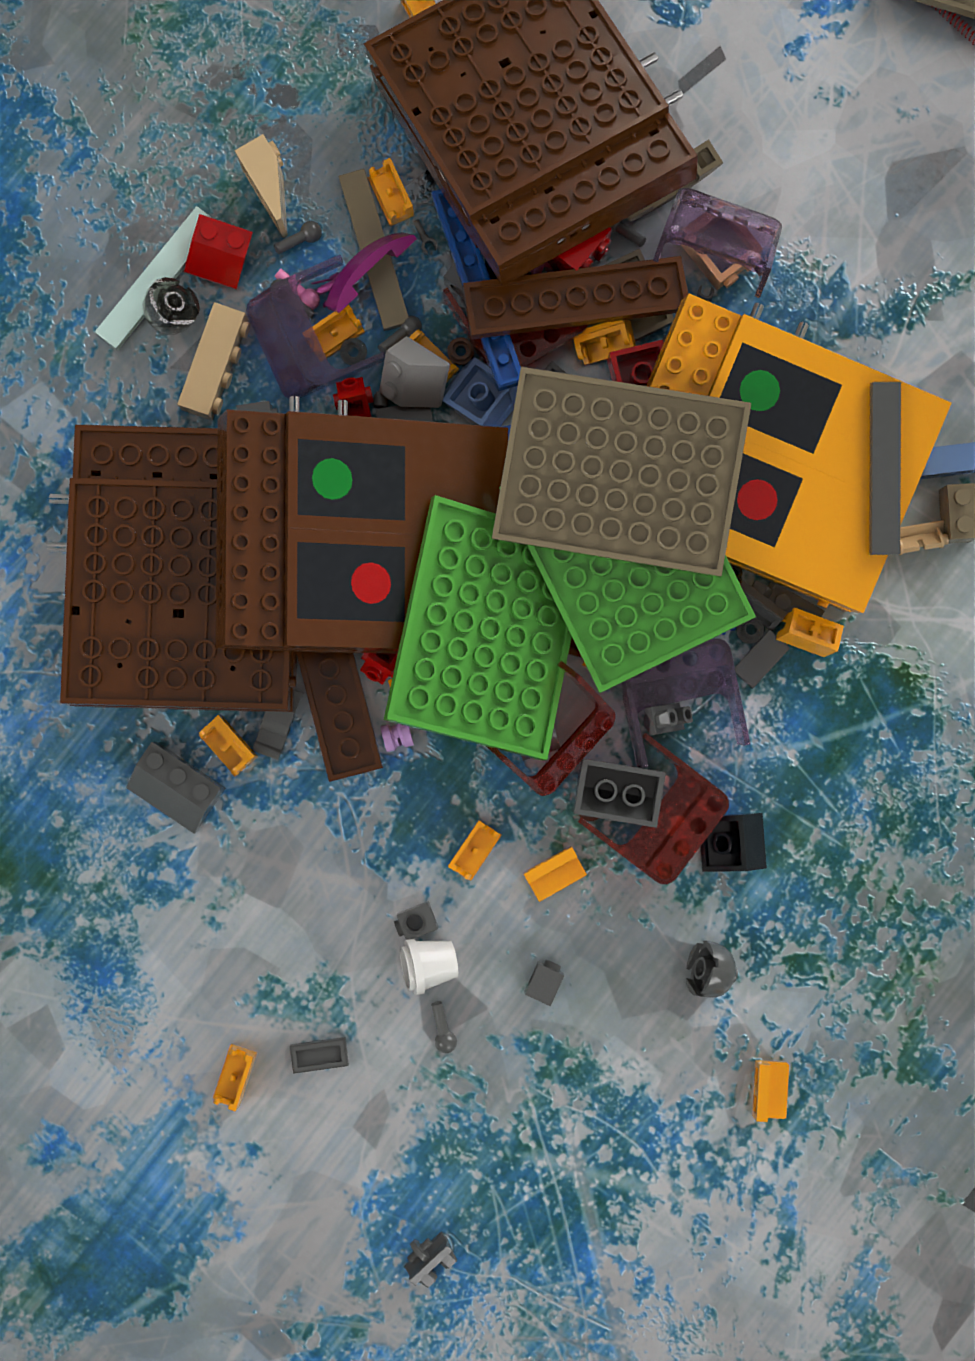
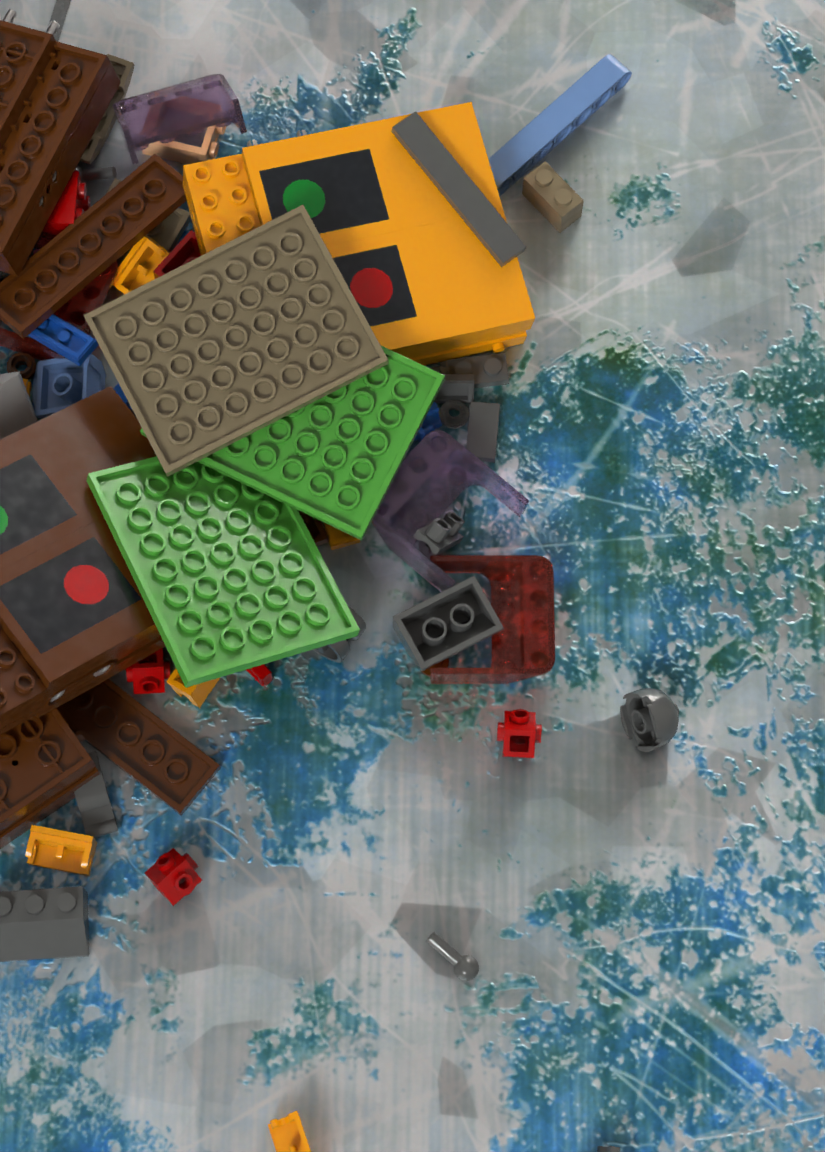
camera: 35 degrees left, 15 degrees down
dark grey tile [290,1037,349,1074] -> none
lavender wheel [380,723,414,752] -> none
dark grey brick [394,901,438,940] -> none
white piece [400,939,458,995] -> none
light orange hinge [448,820,501,881] -> none
clear red windscreen [486,661,616,796] -> none
light orange panel [523,846,587,902] -> none
dark grey brick [524,960,564,1006] -> none
black slope [698,813,767,872] -> none
light orange panel [752,1060,789,1122] -> none
light orange hinge [776,608,844,657] -> none
tan hinge [900,520,949,555] -> none
none -> red brick [144,848,202,906]
none -> red brick [497,709,542,758]

